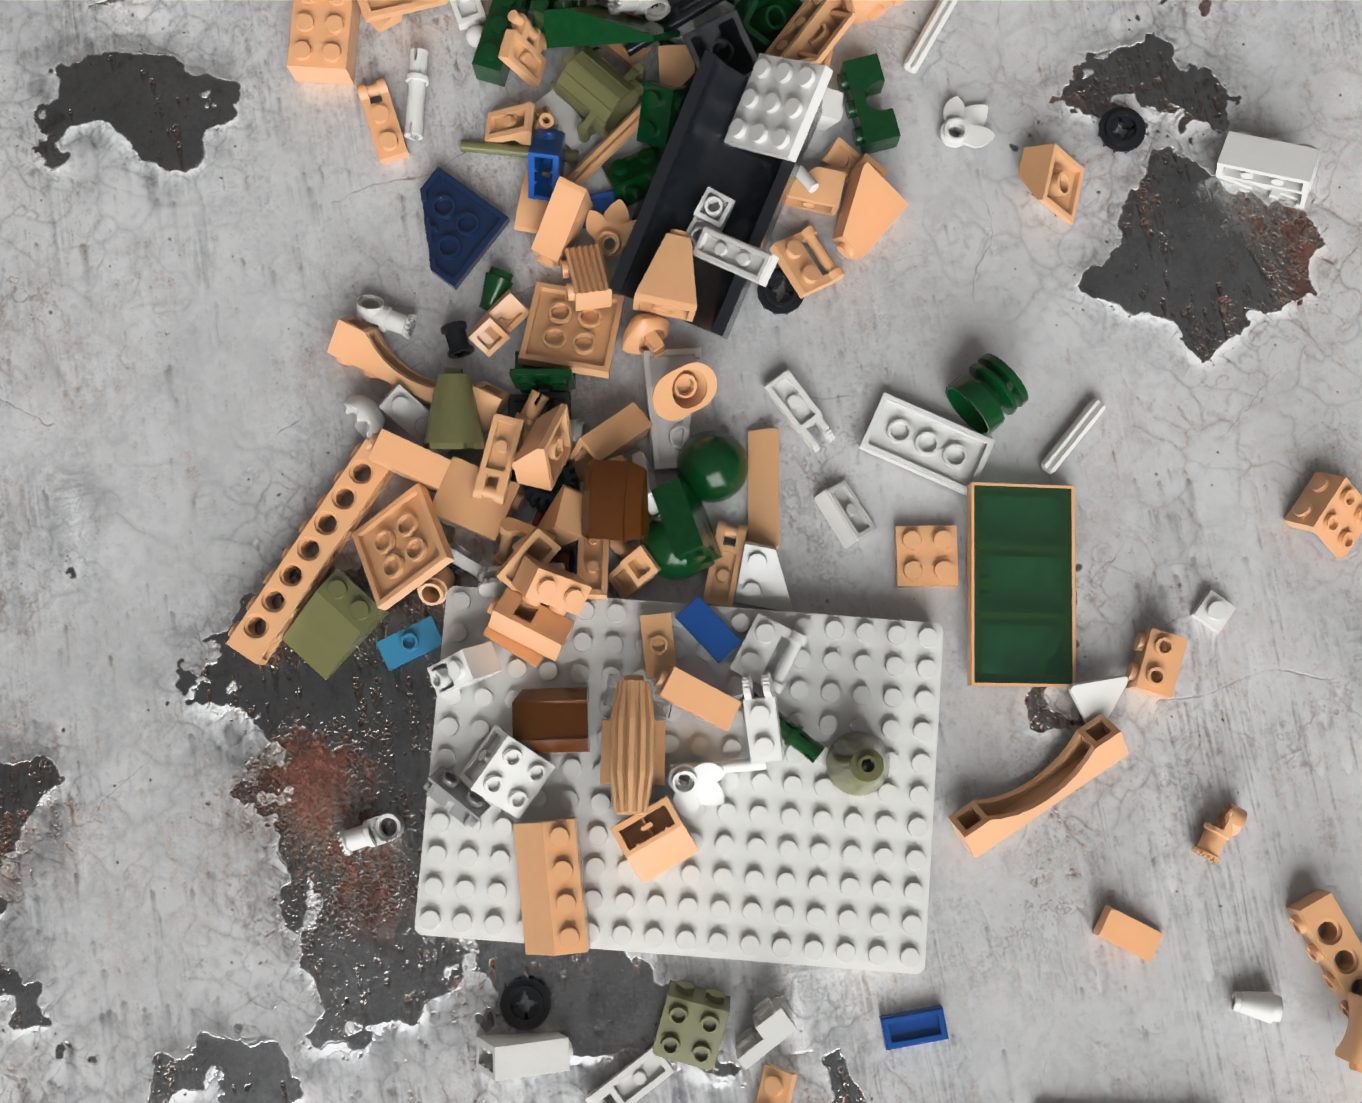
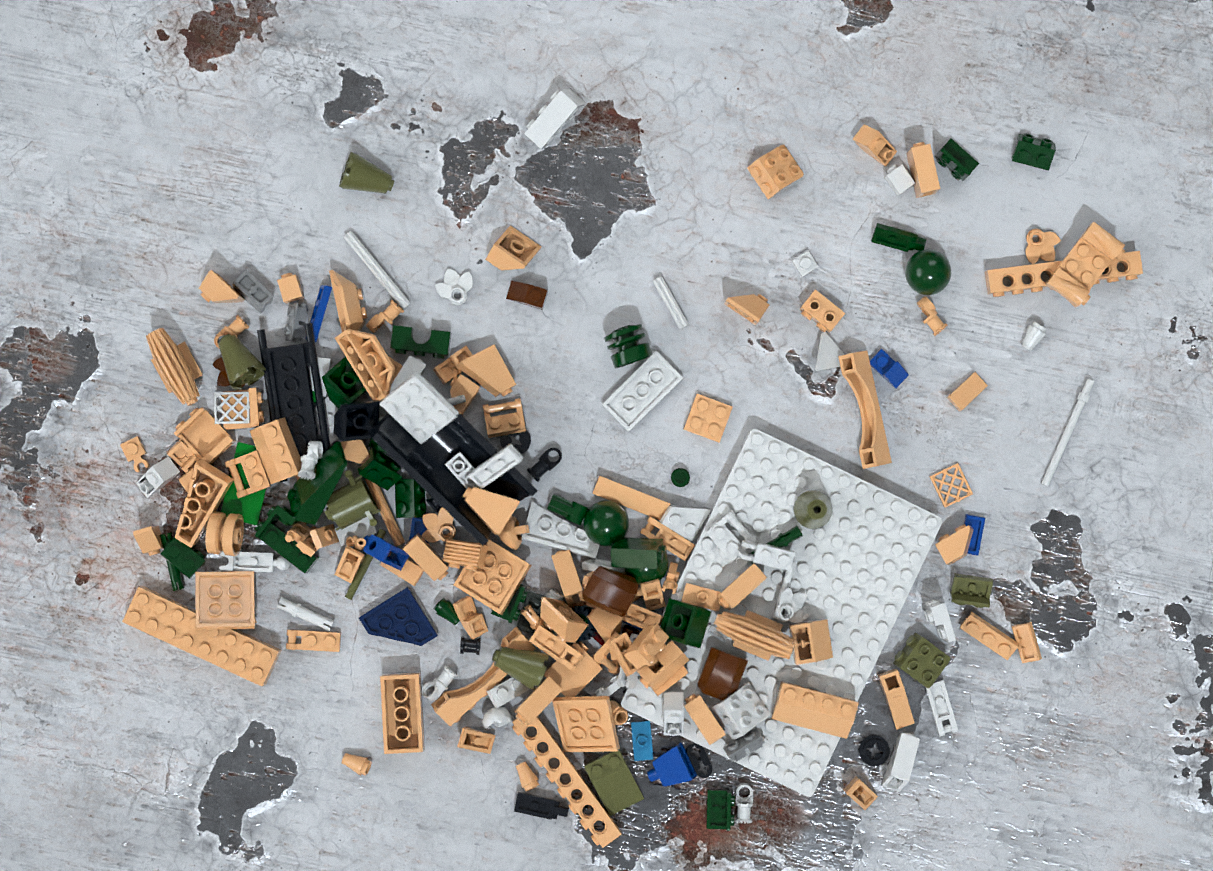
camera: 70 degrees left, 5 degrees up
light nougat piece [652,362,717,421] -> none
blue tile [675,596,742,664] -> none
white hinge [763,369,835,453] -> none
white slope [814,479,877,549] -> none
clear green door [967,482,1077,688] -> none
black gear [1098,107,1146,154] -> none
none -> light nougat plate [310,524,339,549]
none -> light nougat cone [341,753,372,776]
none -> light nougat connector [366,300,404,333]
none -> light nougat brick [380,673,425,754]
none -> light nougat slope [457,727,496,754]
none -> reddish brown slope [506,281,548,310]
none -> black hinge [514,792,569,820]
none -> light nougat cone [516,761,539,792]
none -> black connector [527,448,562,482]
none -> dark green piece [547,494,588,526]
none -> blue torso [647,742,697,787]
none -> dark green slope [660,598,712,648]
none -> light nougat plate [662,562,680,594]
none -> dark green plate [671,468,690,487]
none -> light nougat brick [684,694,726,745]
none -> black beam [687,742,713,778]
none -> dark green bracket [706,789,735,831]
none -> light nougat slope [724,294,769,325]
none -> light nougat slope [843,776,878,810]
none -> blue slope [870,349,909,389]
none -> dark green hinge [871,223,926,252]
none -> light nougat slope [877,669,914,730]
none -> dark green piece [905,249,951,295]
none -> light nougat window [929,463,973,508]
none -> light nougat slope [935,524,974,565]
none -> olive bracket [950,573,993,608]

